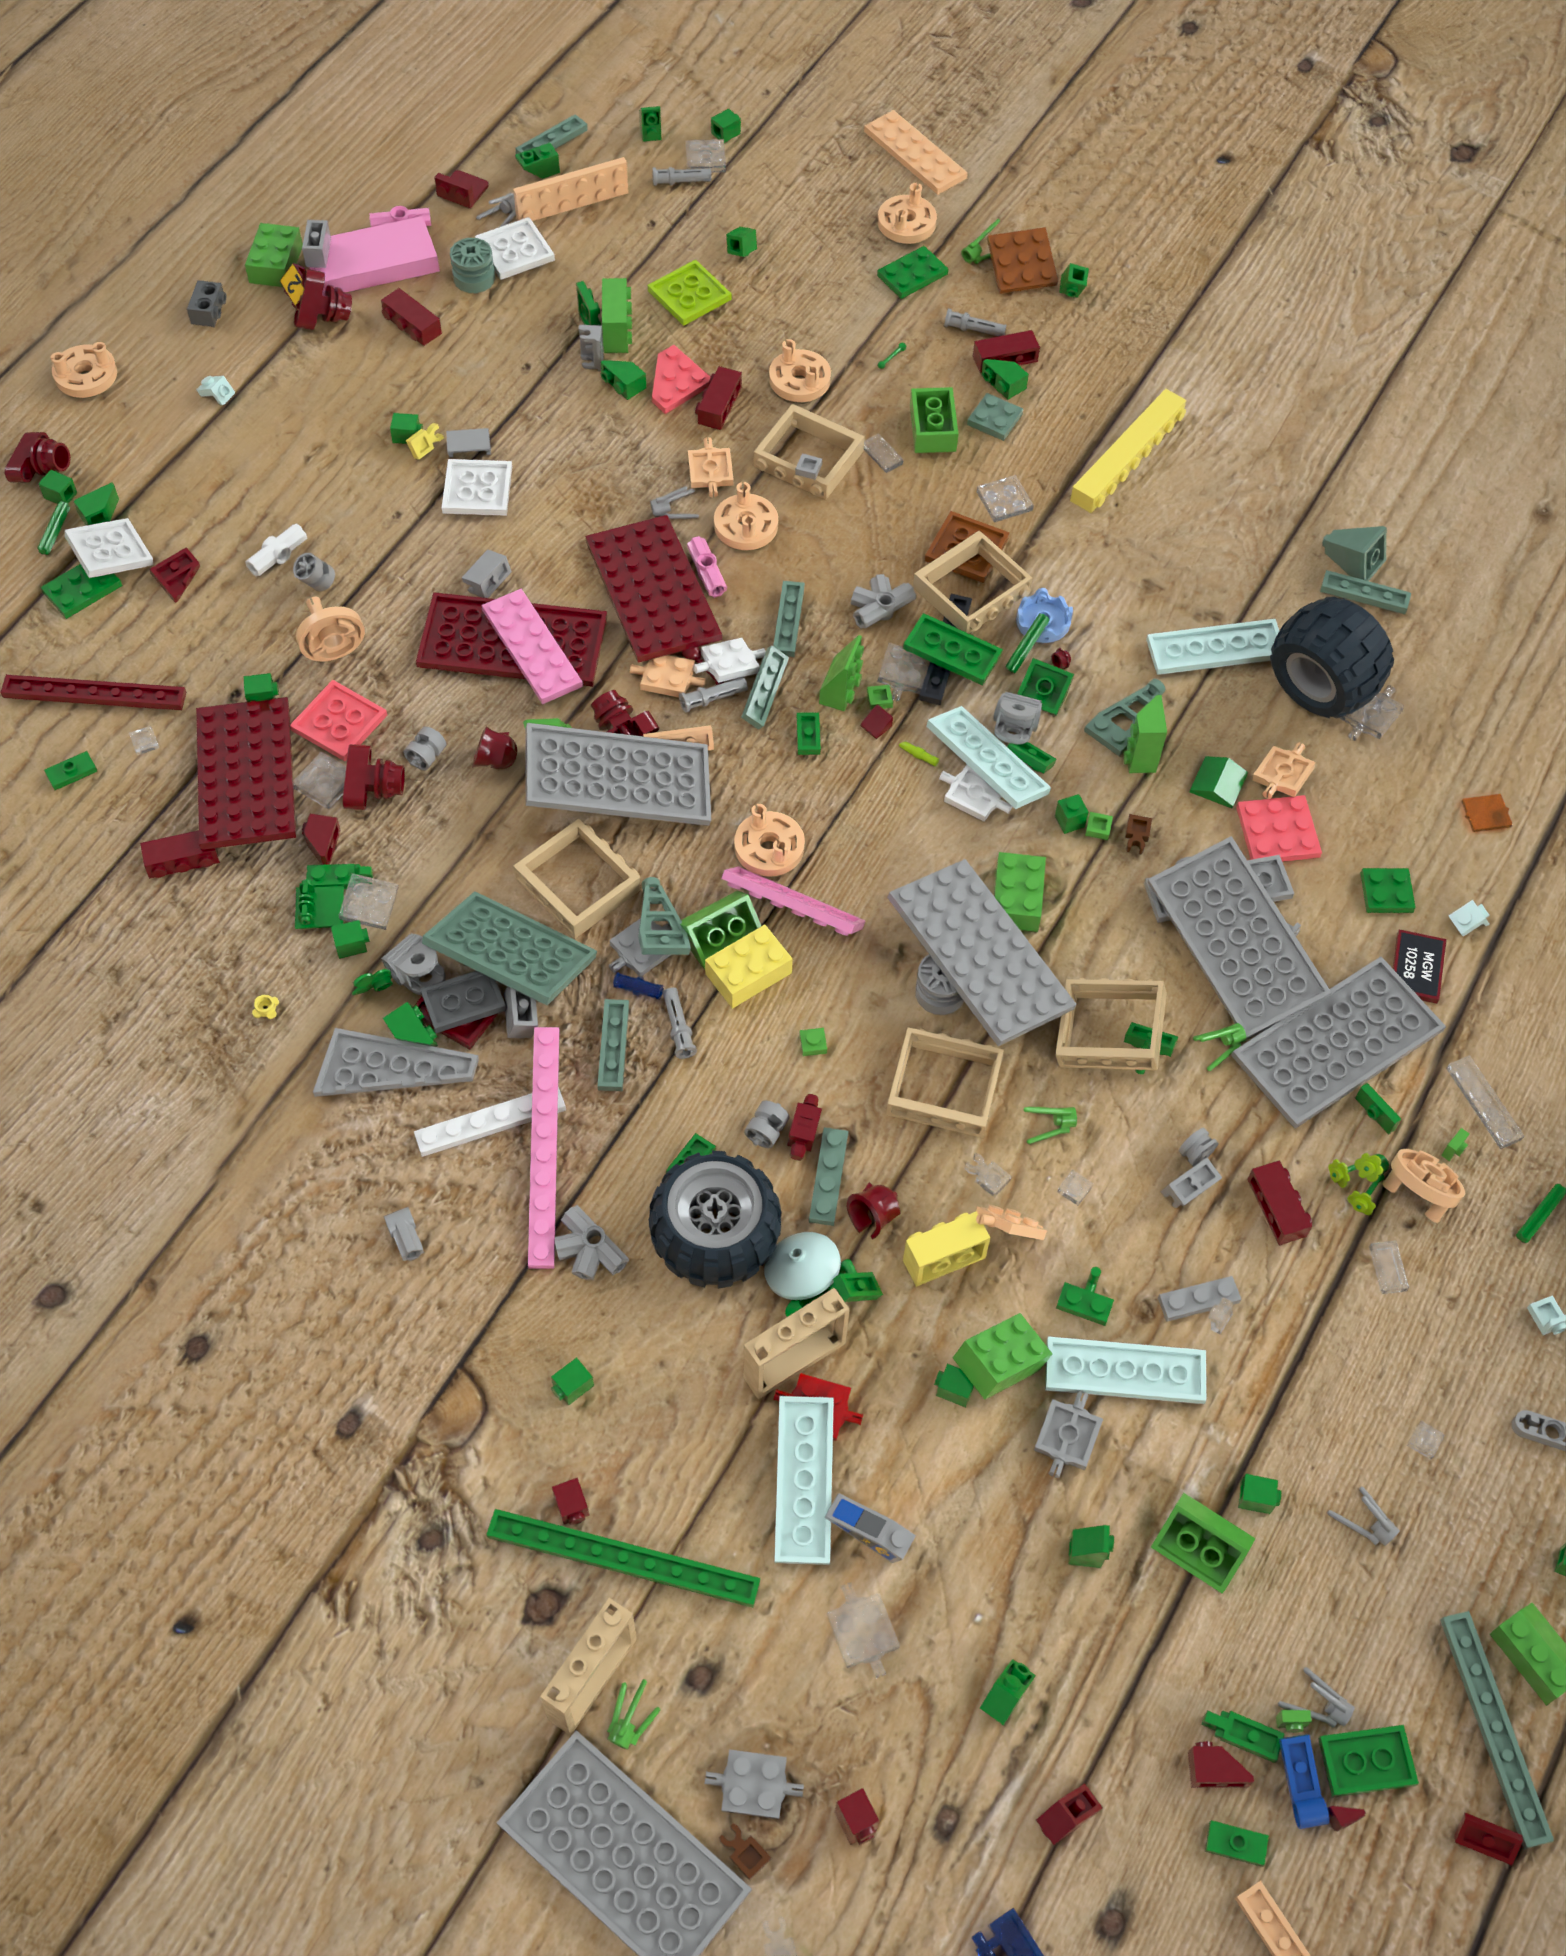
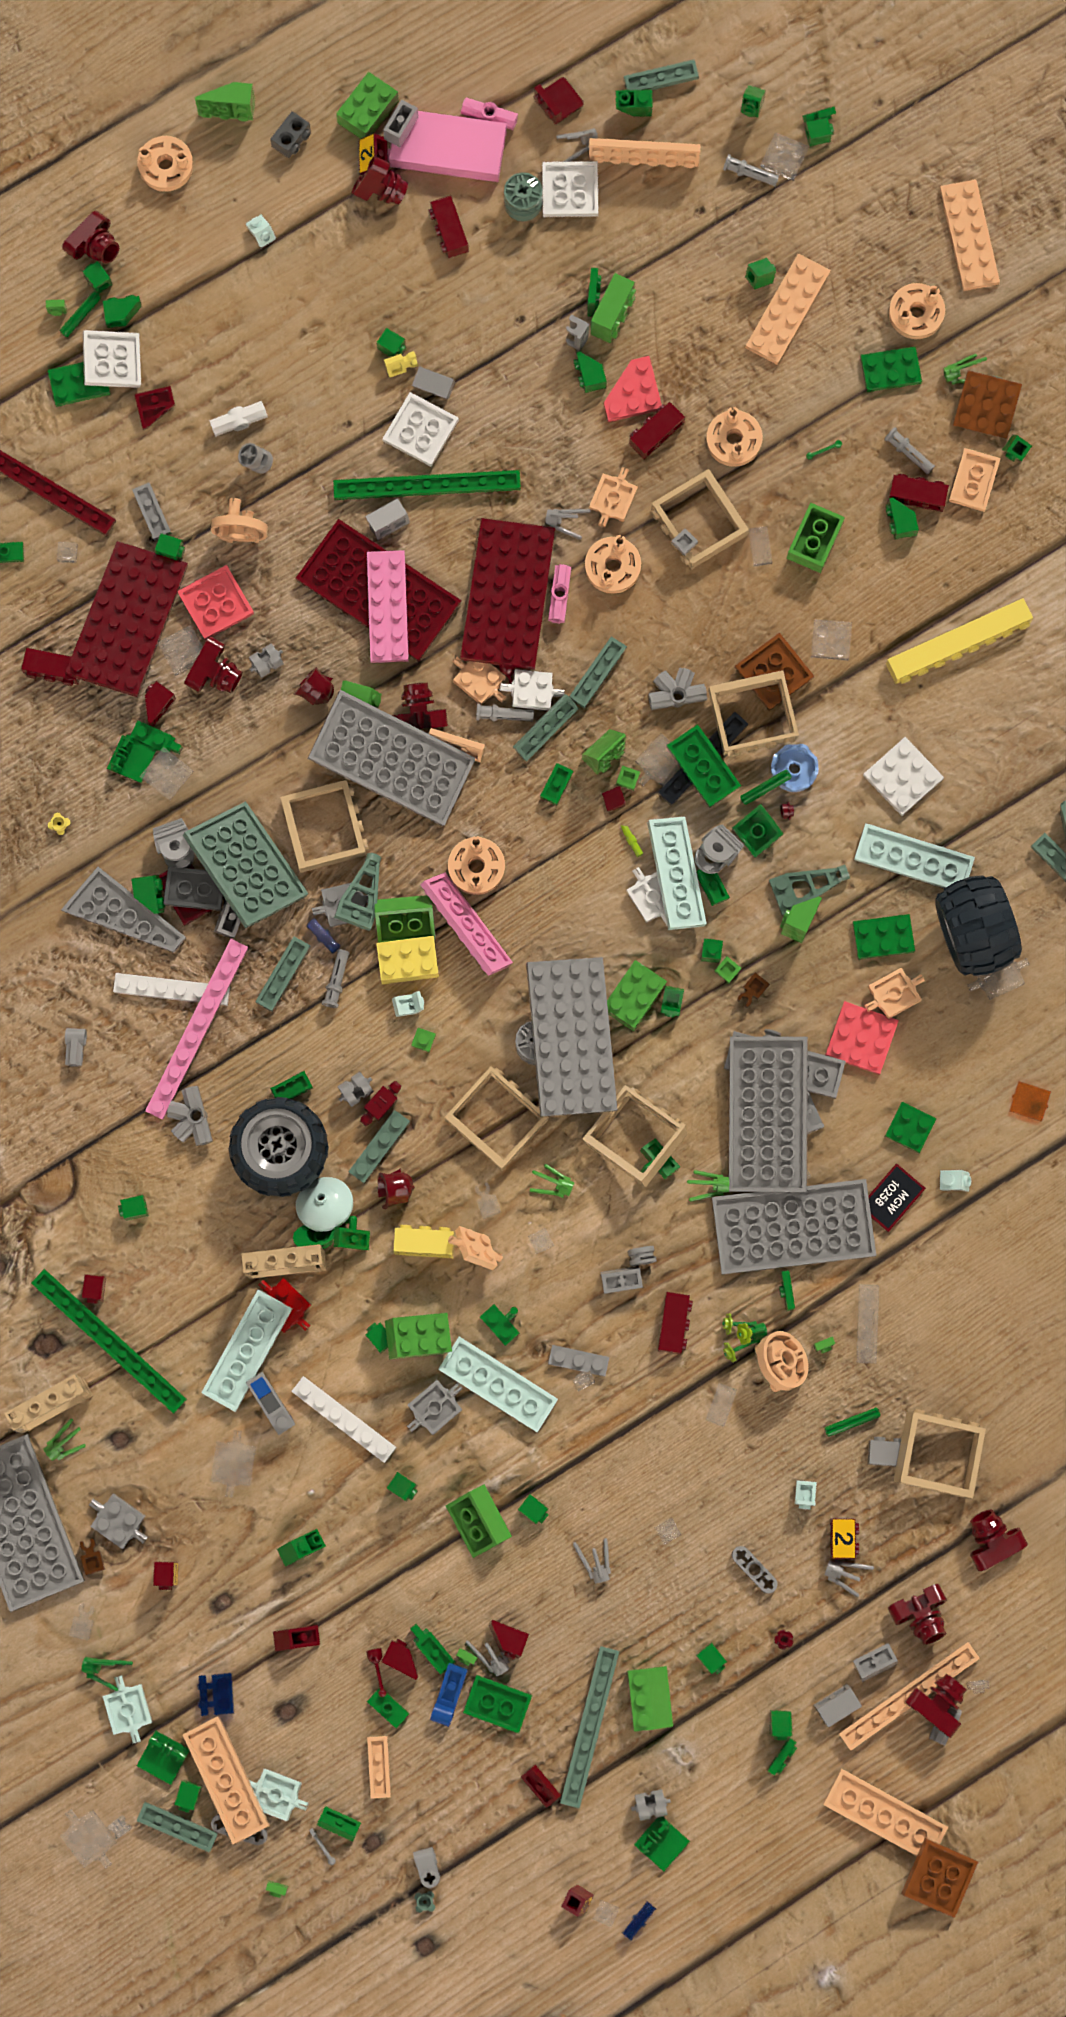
camera: 30 degrees right, 20 degrees up
green brick [331,920,370,959] -> none
green plate [352,969,393,995] -> none
lime plate [647,259,732,326] -> none
sand green plate [967,393,1023,441] -> none
green slope [1189,756,1248,809] -> none
dark red slope [1327,1806,1366,1832] -> none
none -> bright green plate [46,299,67,316]
none -> light grey plate [132,483,171,541]
none -> bright green slope [195,82,255,121]
none -> white plate [291,1376,397,1463]
none -> green plate [333,470,521,500]
none -> dark red hinge [366,1648,386,1697]
none -> light aqua bracket [392,991,424,1017]
none -> dark red slope [488,1620,529,1660]
none -> green bracket [661,986,684,1017]
none -> light nougat plate [745,253,831,365]
none -> green plate [802,106,837,123]
none -> green plate [852,914,915,960]
none -> white plate [863,737,944,816]
none -> light nougat plate [949,448,1001,512]

